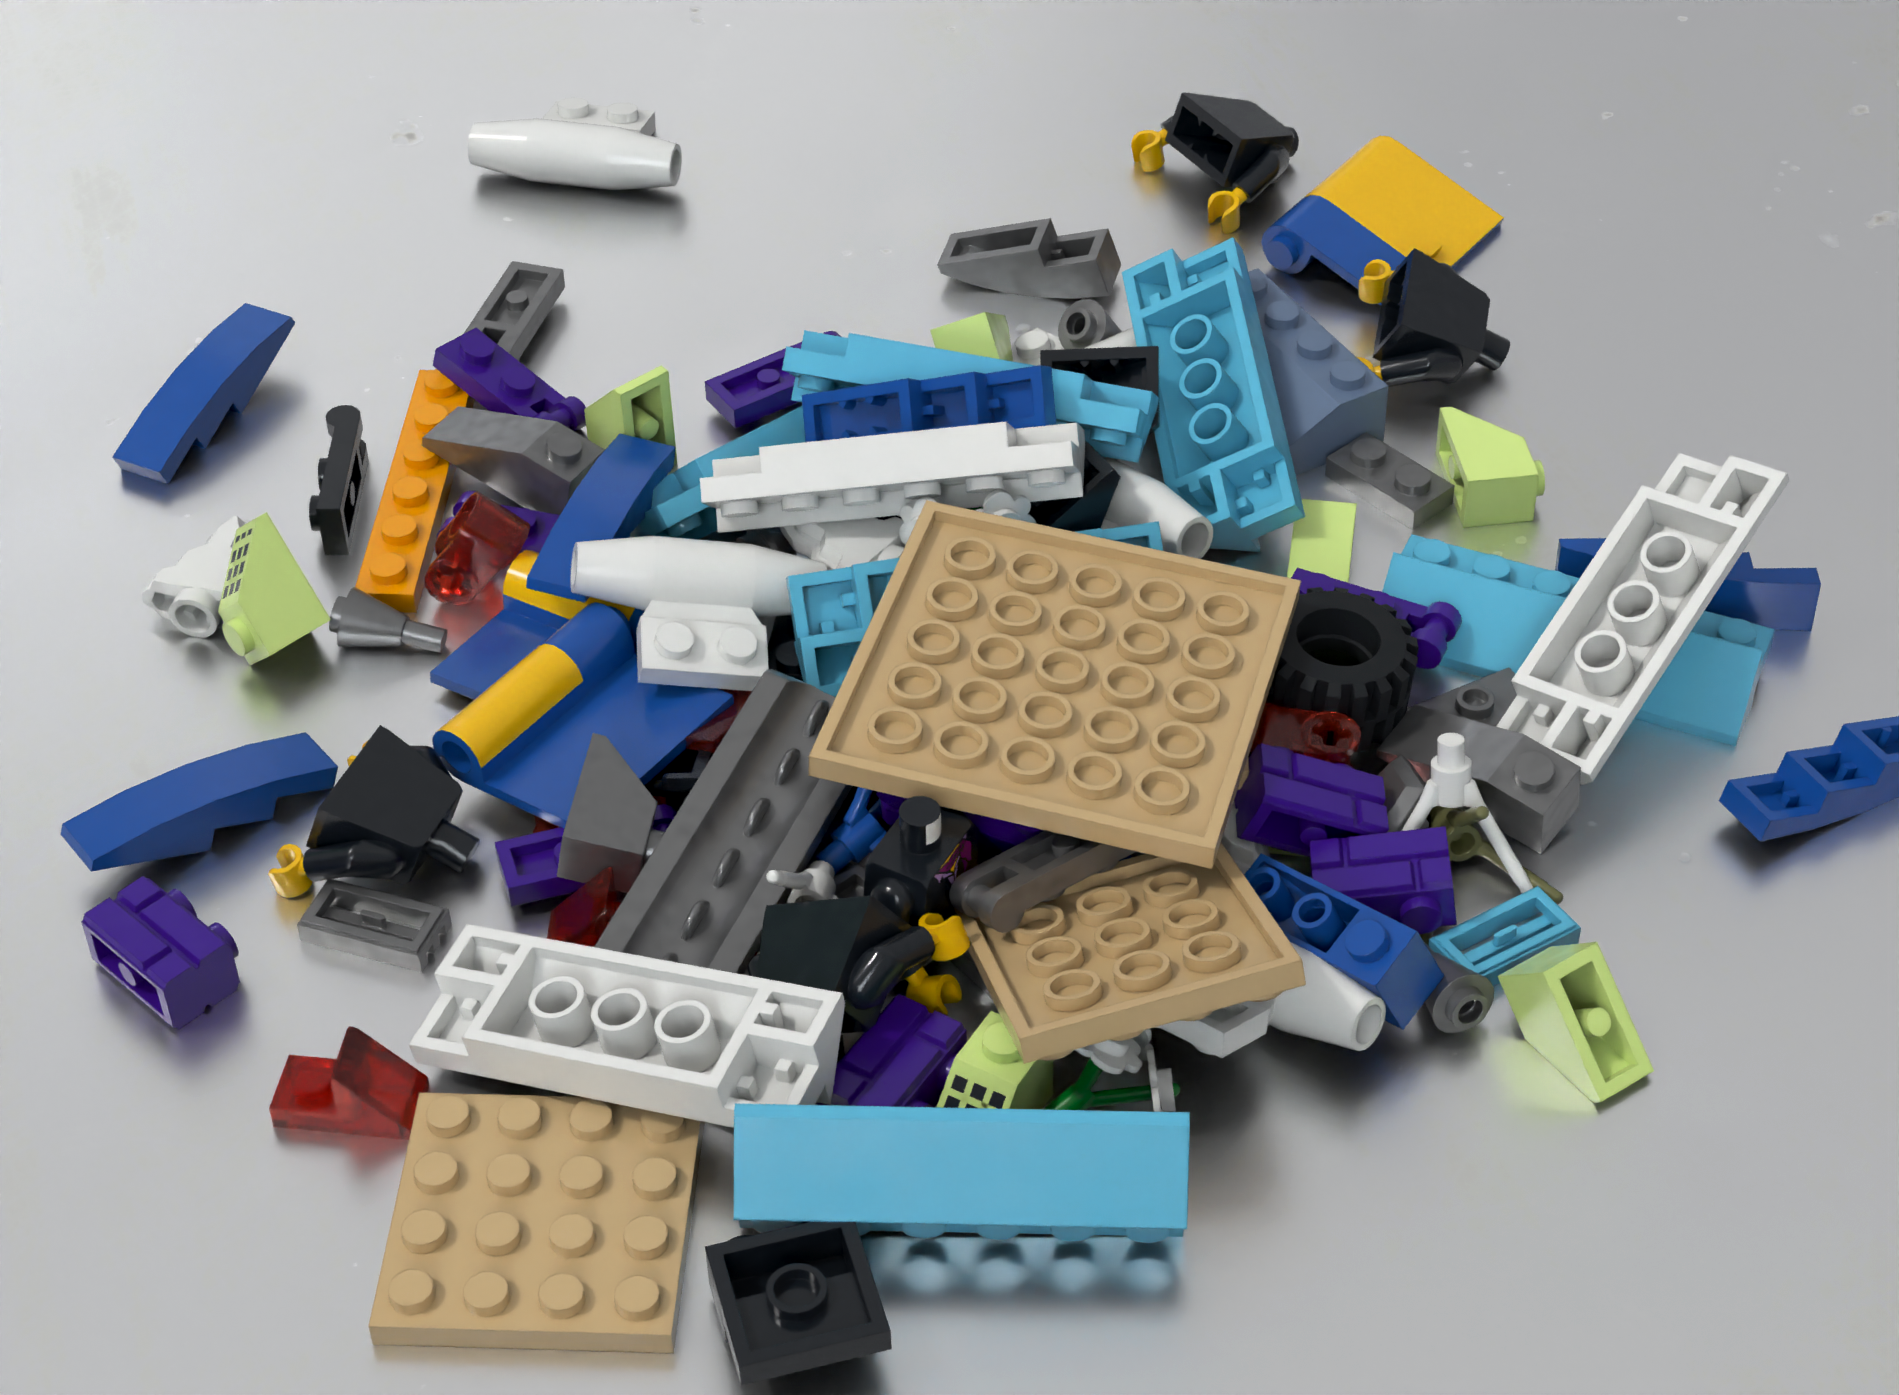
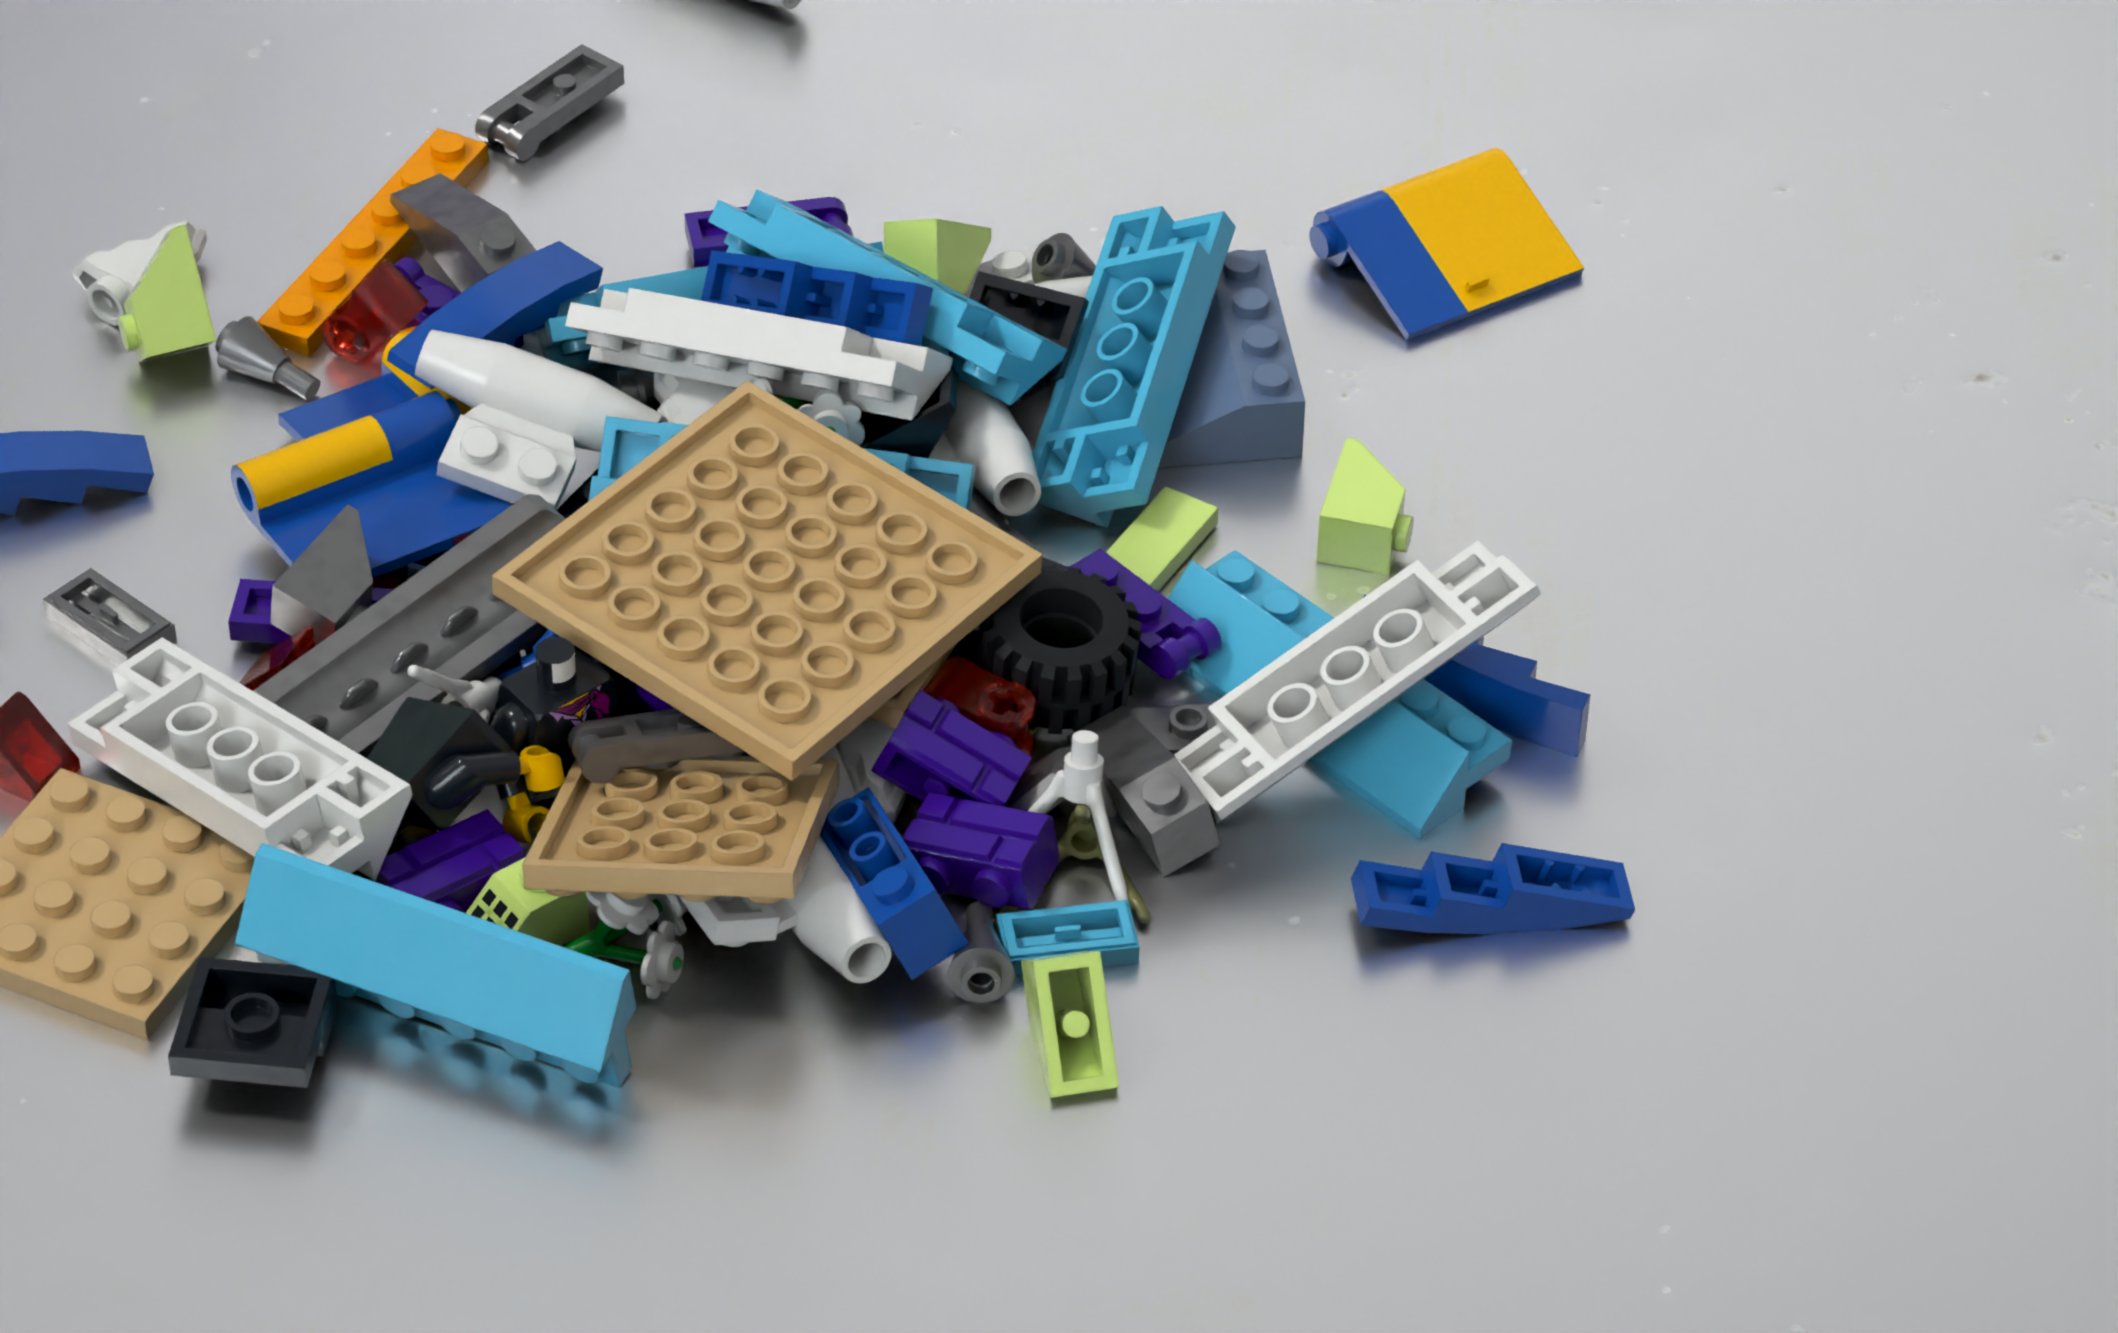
camera: 20 degrees right, 0 degrees up
blue slope [112,303,295,484] -> none
black torso [268,725,480,898] -> none
black plate [309,405,369,555] -> none
dark purple plate [432,328,586,432] -> none
yellowish green slope [584,365,677,465] -> none
flat silver slope [937,218,1121,299] -> none
black torso [1131,92,1299,234] -> none
flat silver plate [1325,432,1455,530] -> none
black torso [1357,248,1510,387] -> none

